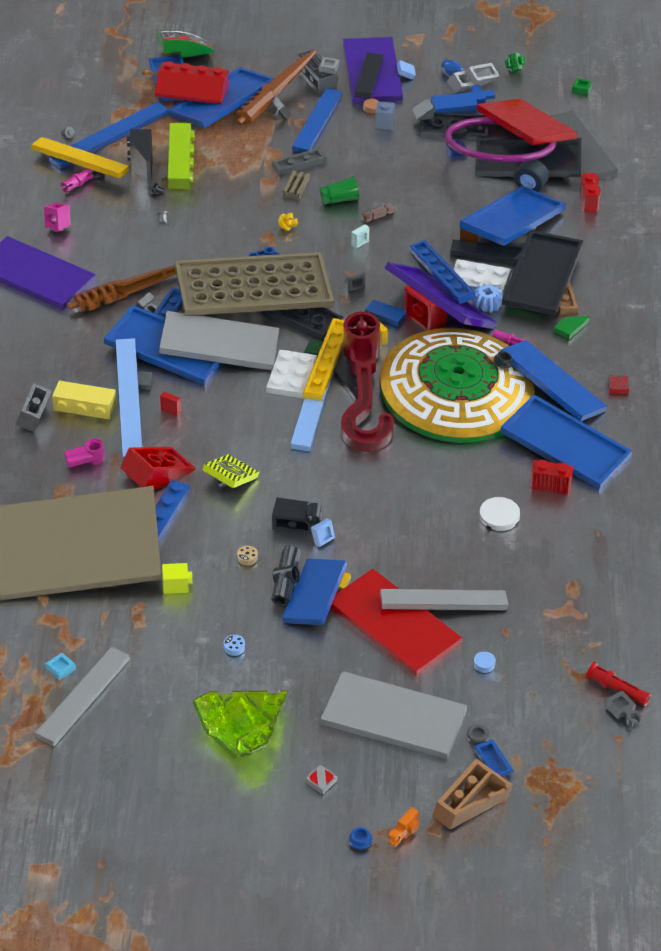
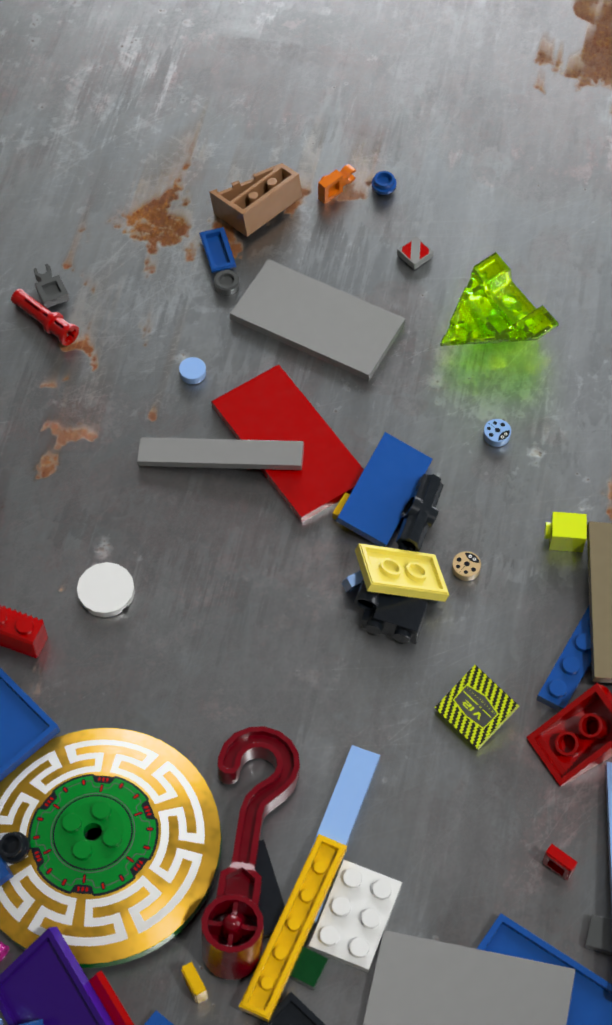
camera: 170 degrees left, 15 degrees up
none -> light yellow tile [355,543,449,602]

